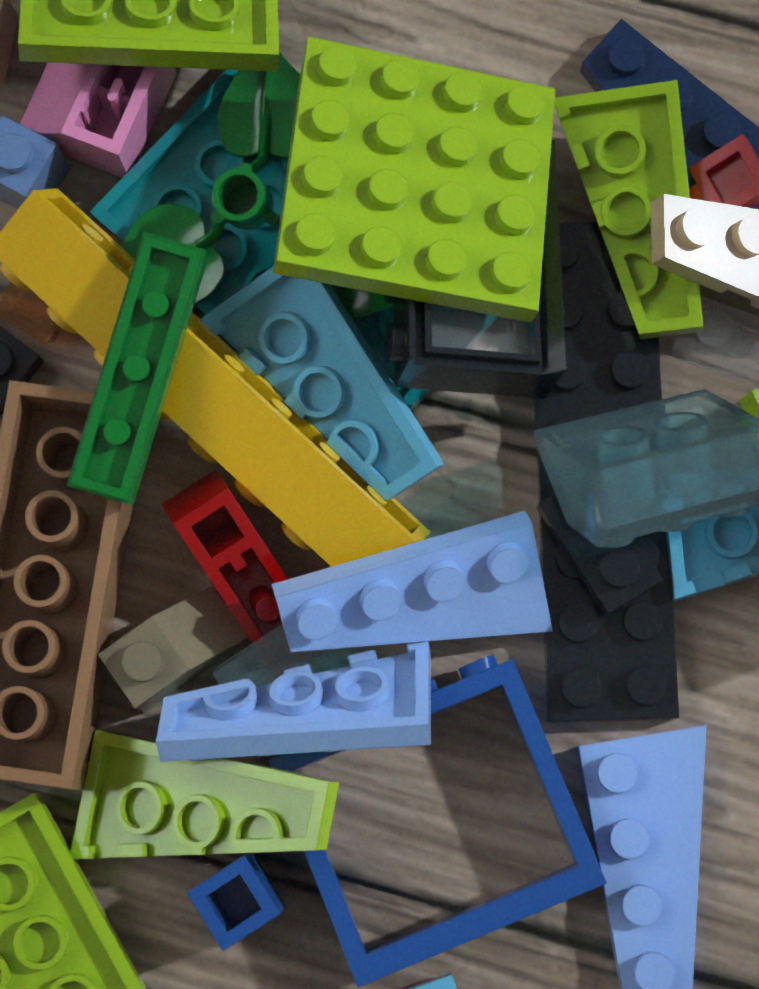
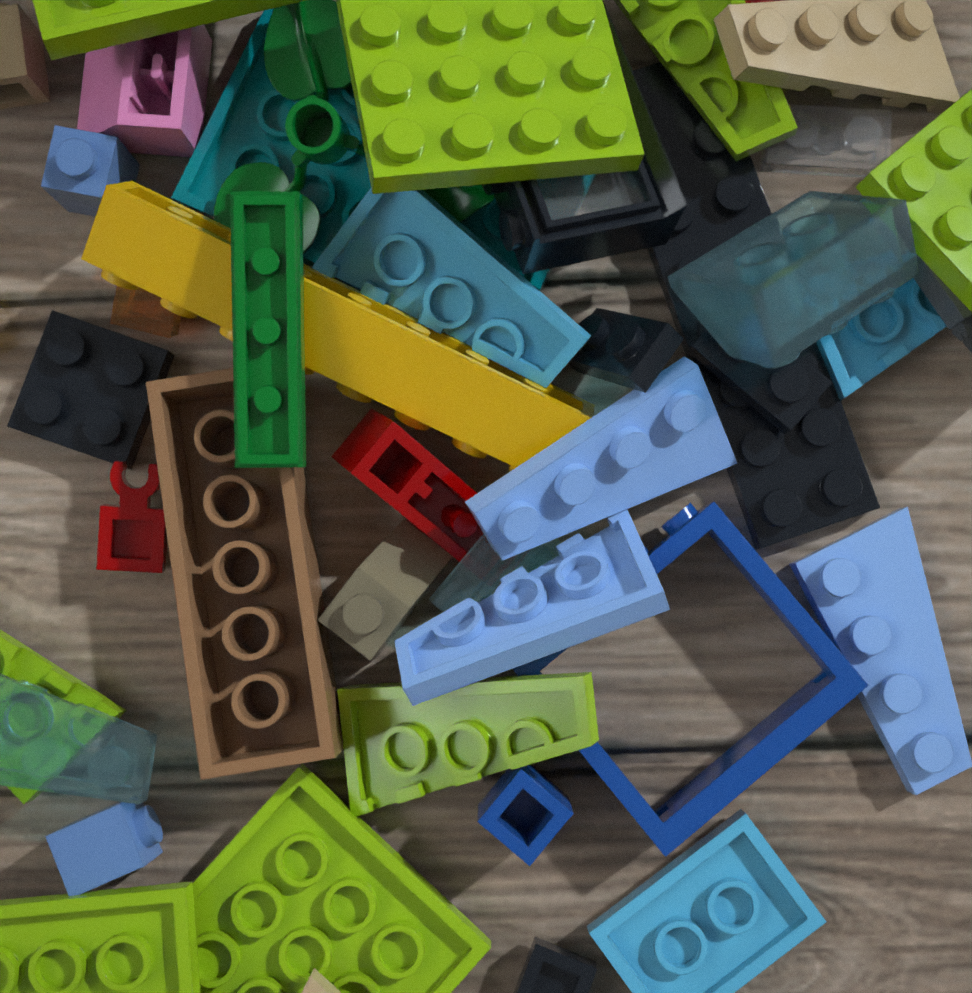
camera: 15 degrees left, 5 degrees up
none -> black plate [568,308,684,393]

